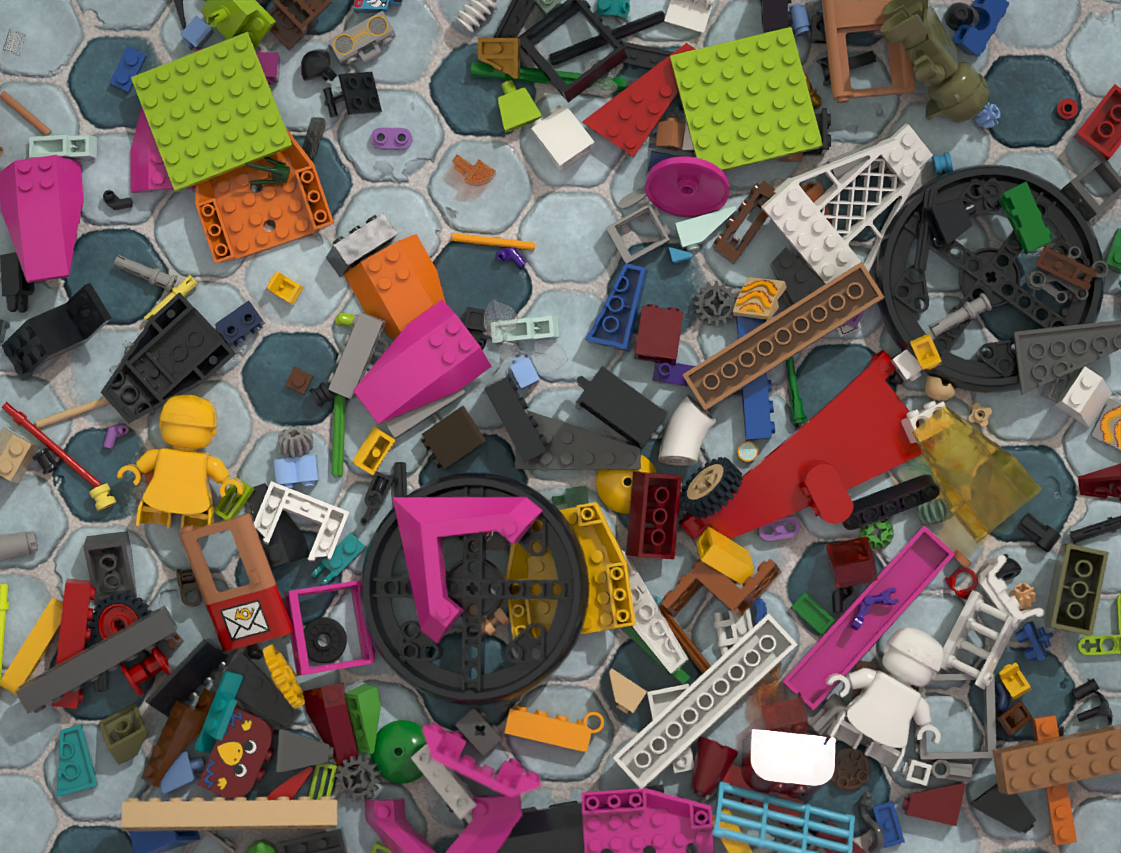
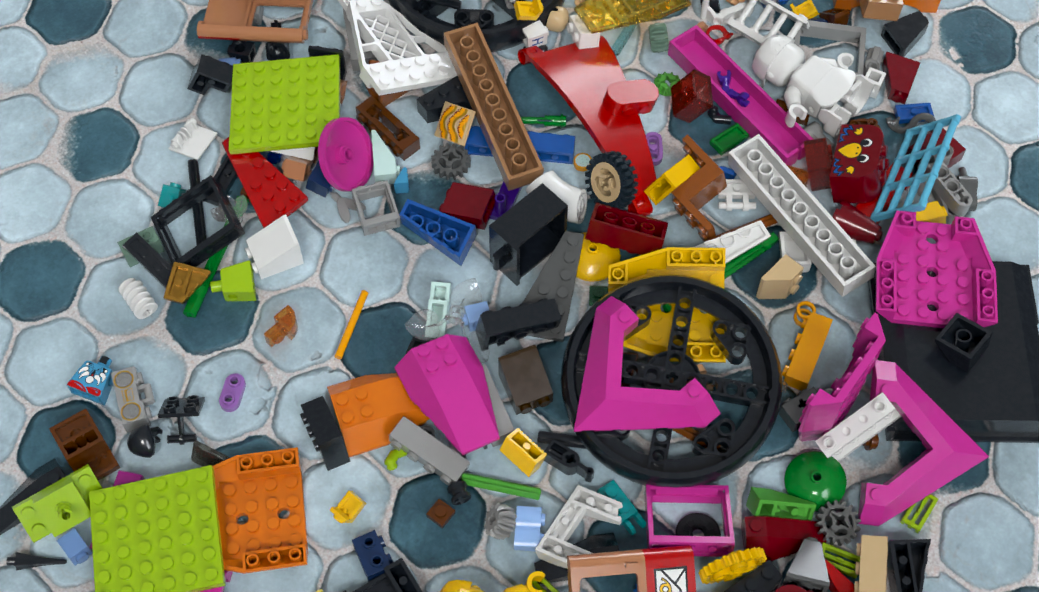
camera: 80 degrees left, 25 degrees down
dark green plant [246,157,290,186] -> none
dark purple arm [496,248,527,269] -> none
black beam [842,474,940,530] -> none

